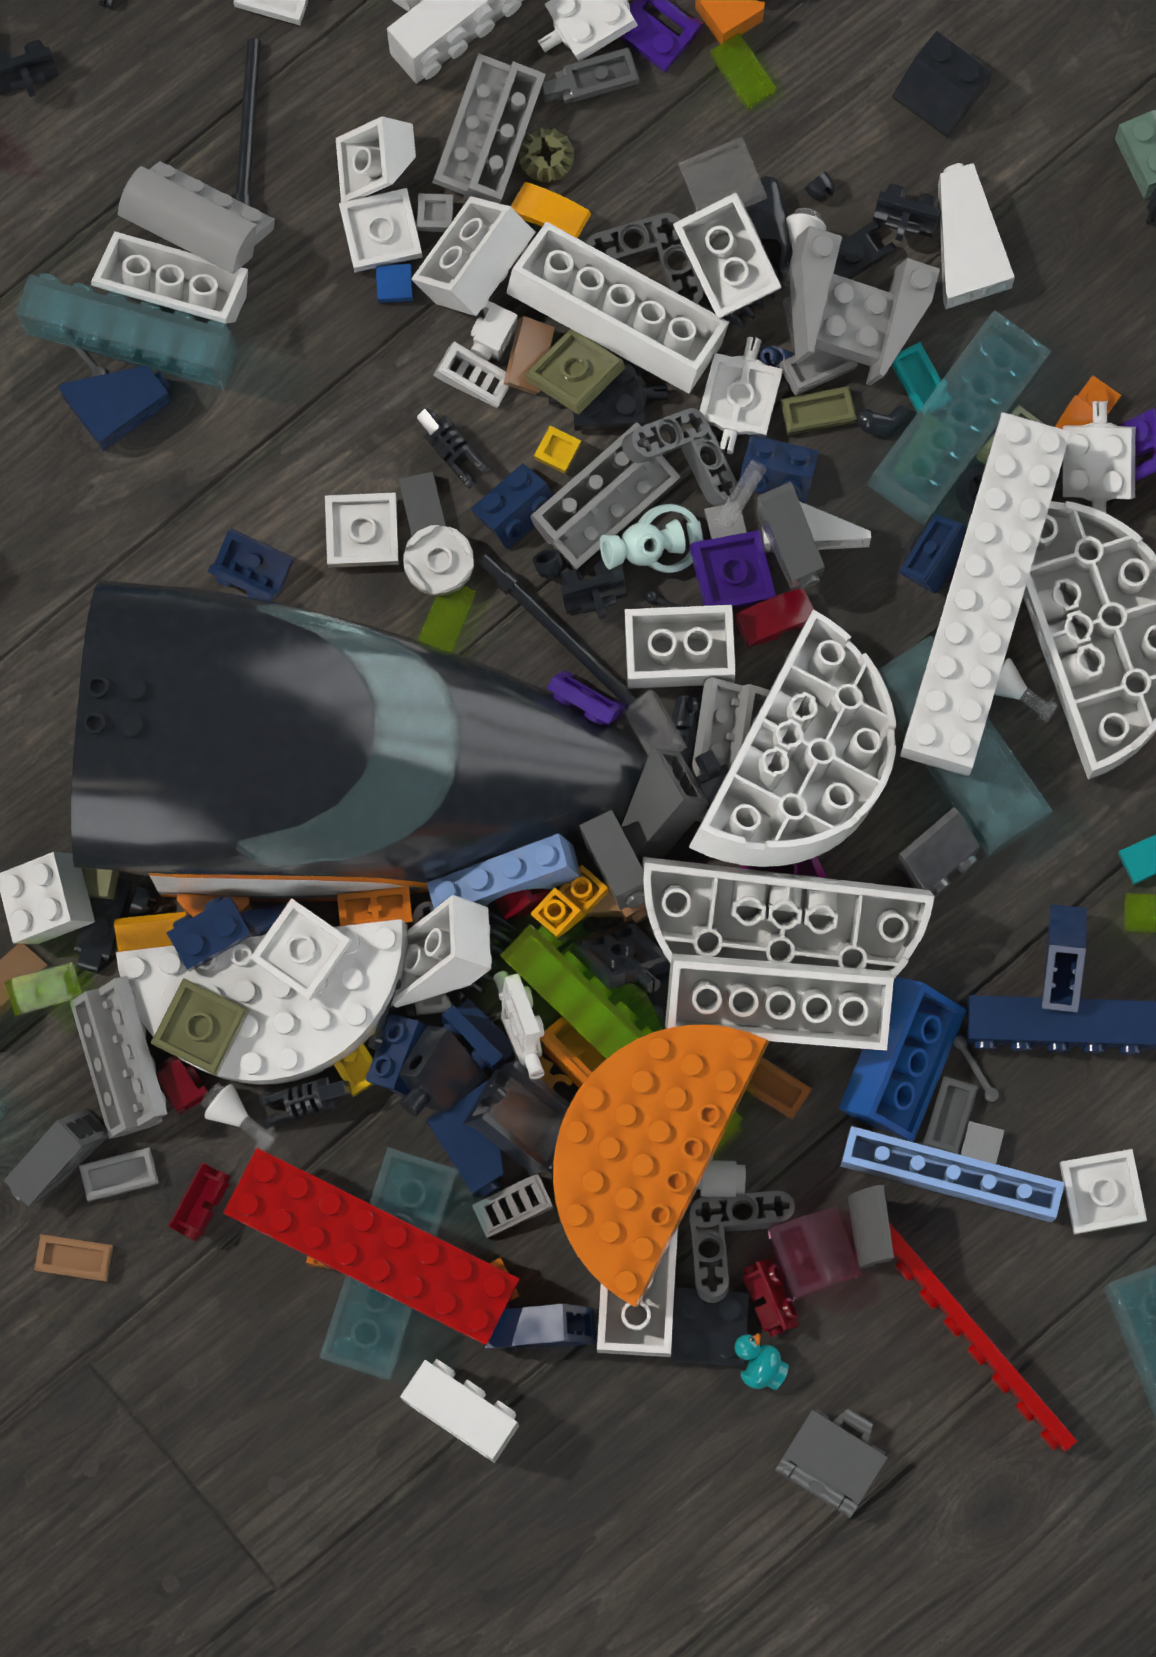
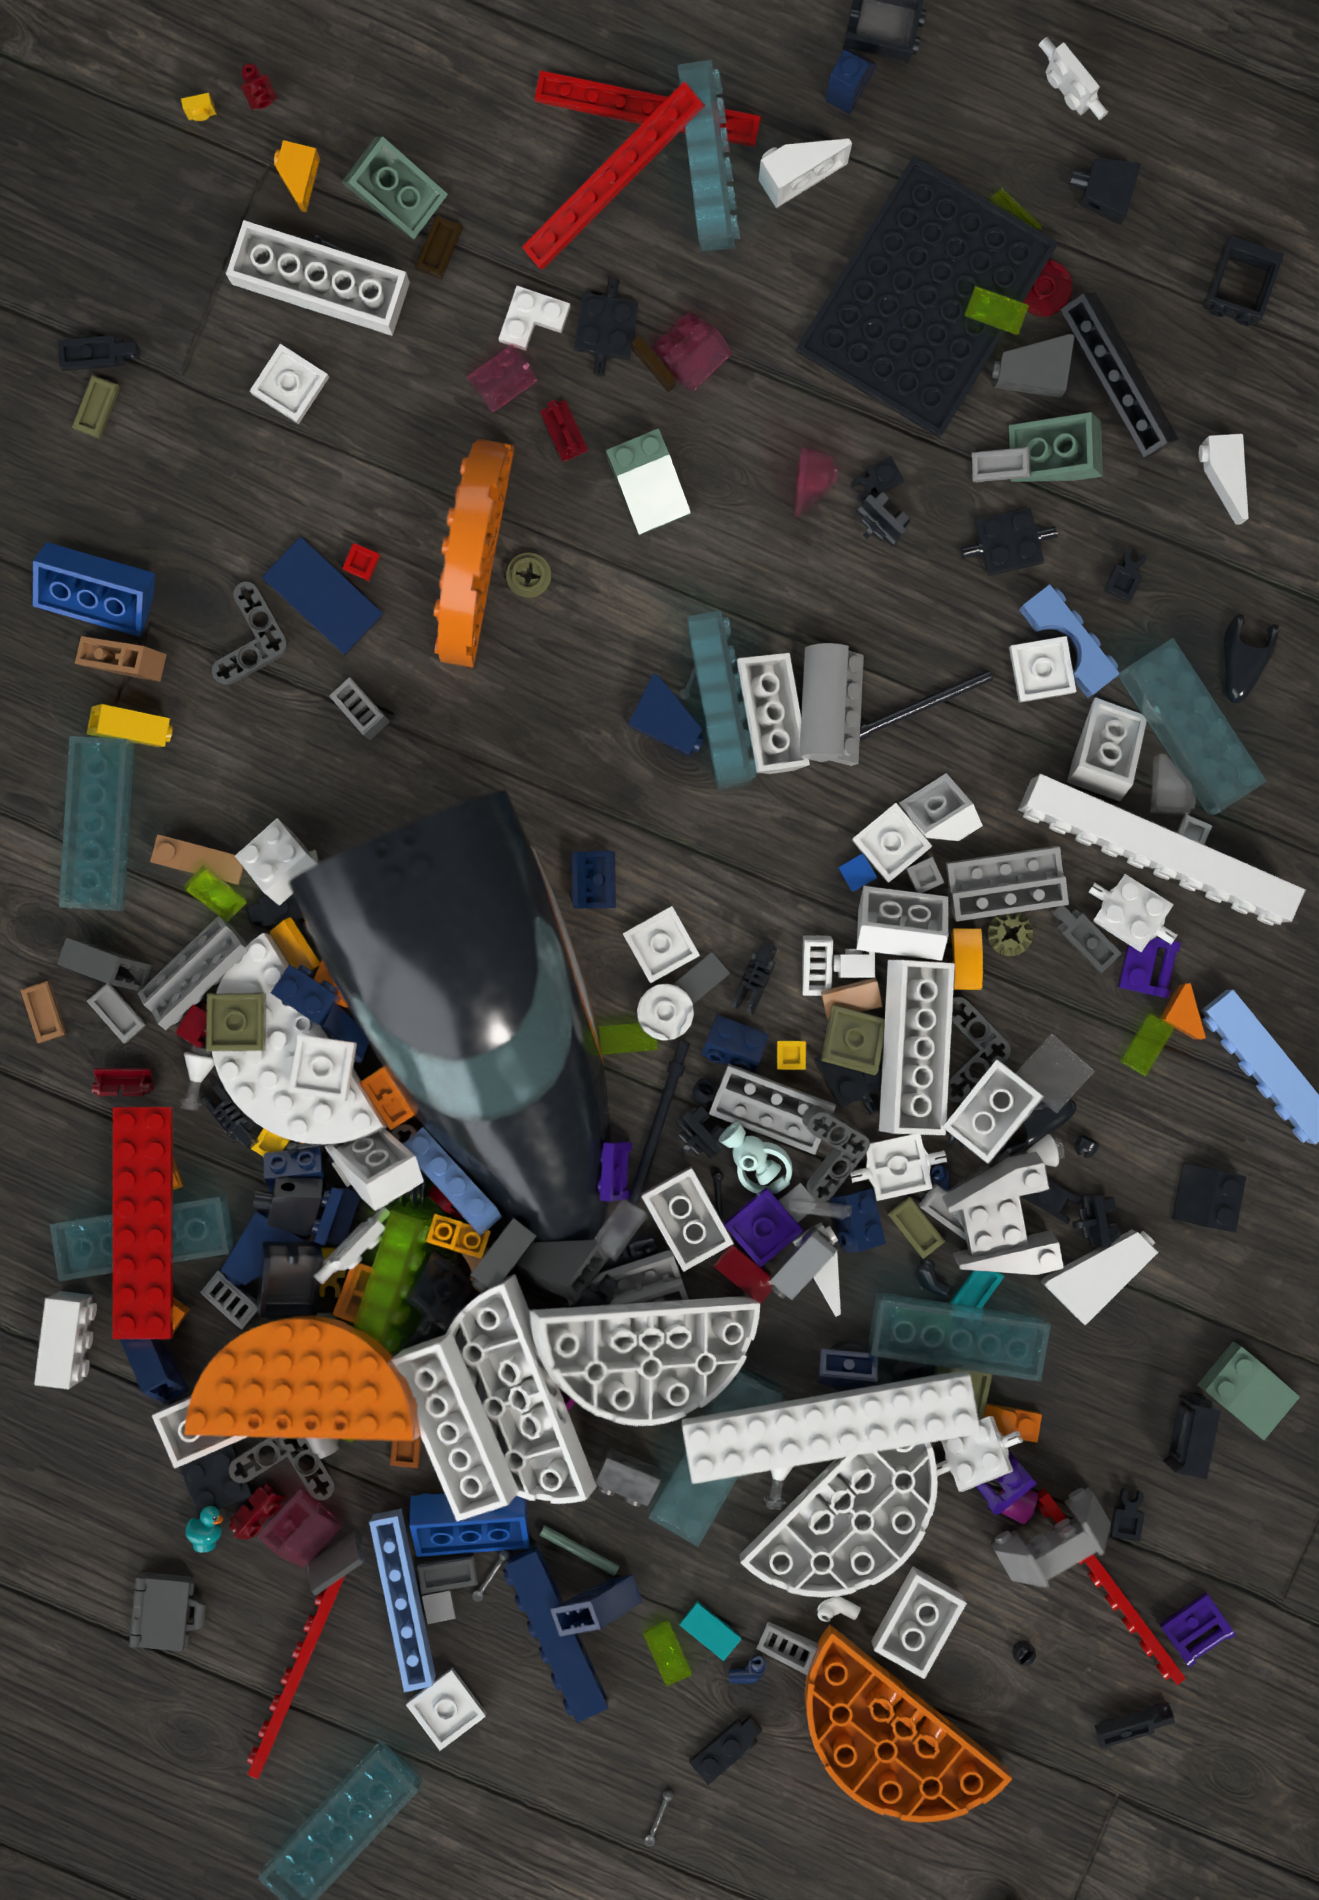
camera: 65 degrees right, 10 degrees up
none -> sand green bar [539,1525,619,1576]

